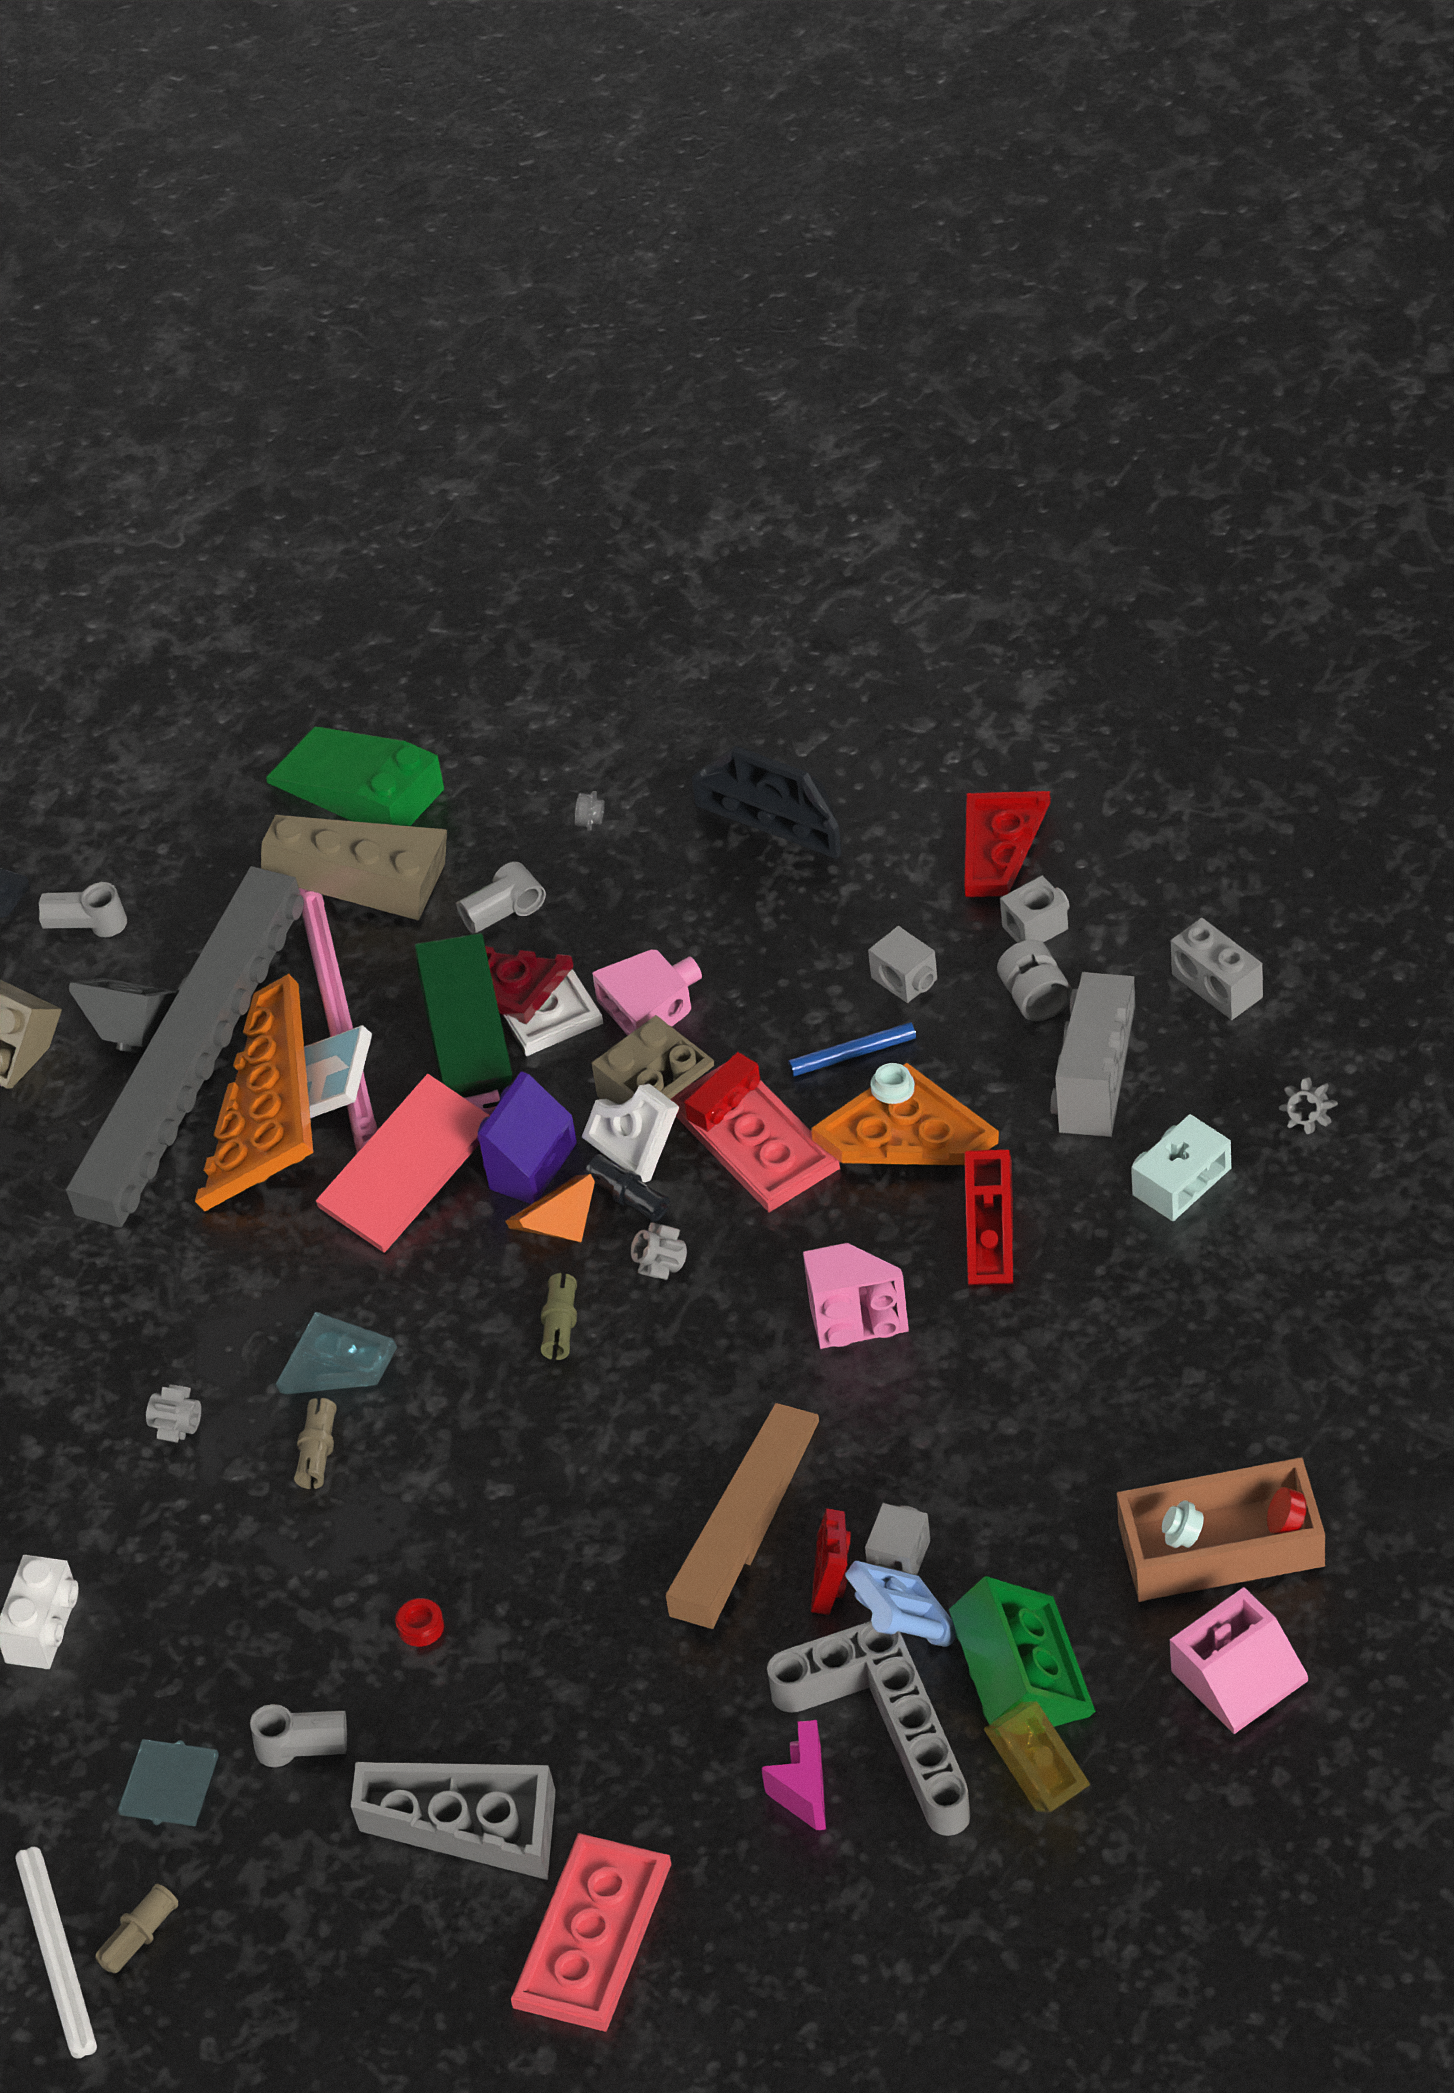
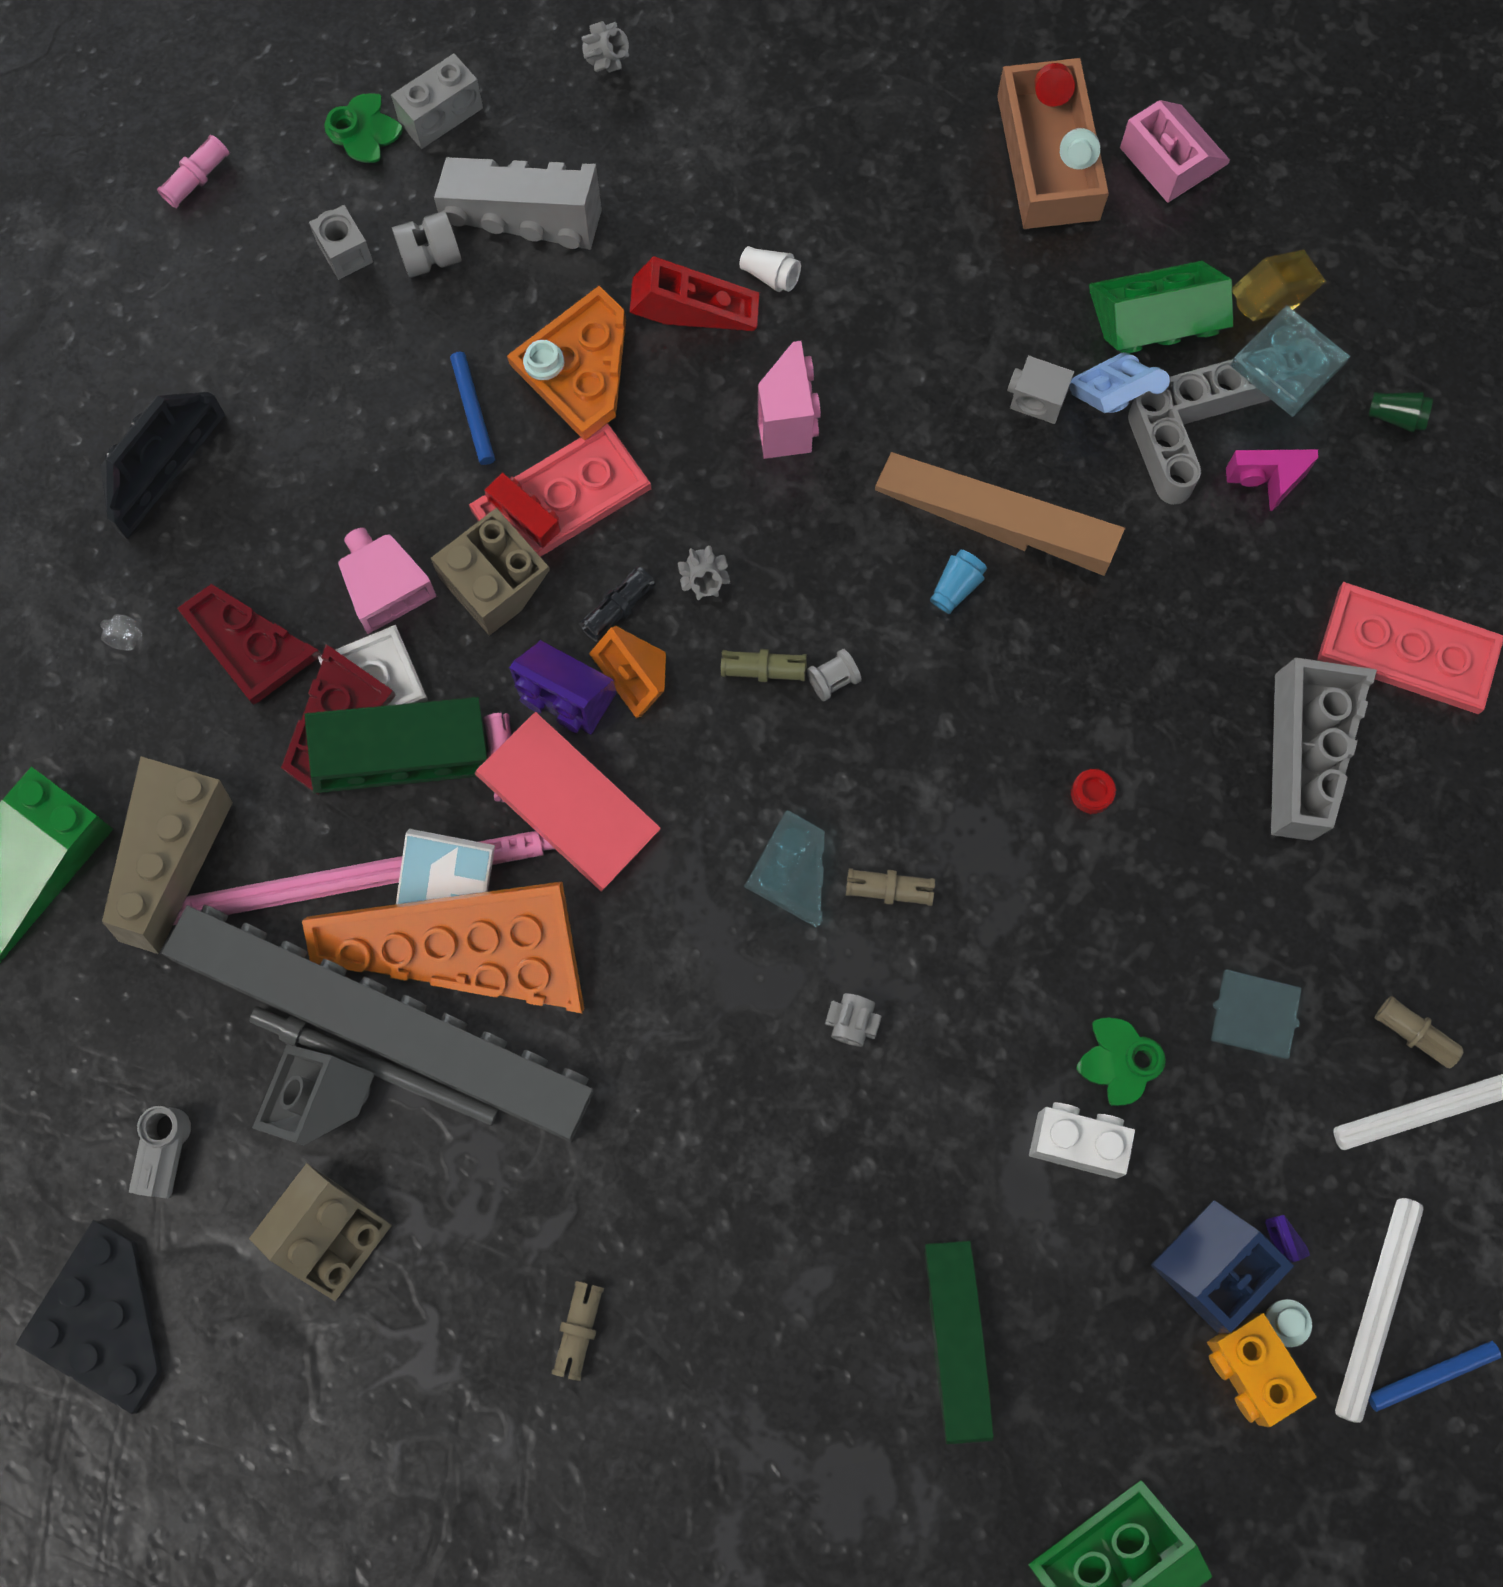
camera: 95 degrees left, 25 degrees up
light grey piece [250,1704,347,1767] -> none
light grey piece [456,862,546,934] -> none
white tile [582,1084,679,1182] -> none
red wing [811,1508,851,1615] -> none
light grey brick [868,926,937,1003] -> none
red wing [965,791,1051,897] -> none
light aqua brick [1131,1114,1231,1221] -> none
none -> bright pink pin [157,135,230,208]
none -> dark red wing [177,584,321,706]
none -> green plate [324,93,403,163]
none -> white cone [739,246,801,292]
none -> light grey bush [806,649,861,701]
none -> dark azure cone [930,549,987,614]
none -> green plate [1076,1018,1166,1106]
none -> clear light blue plate [1230,305,1350,417]
none -> dark green cone [1368,392,1433,433]

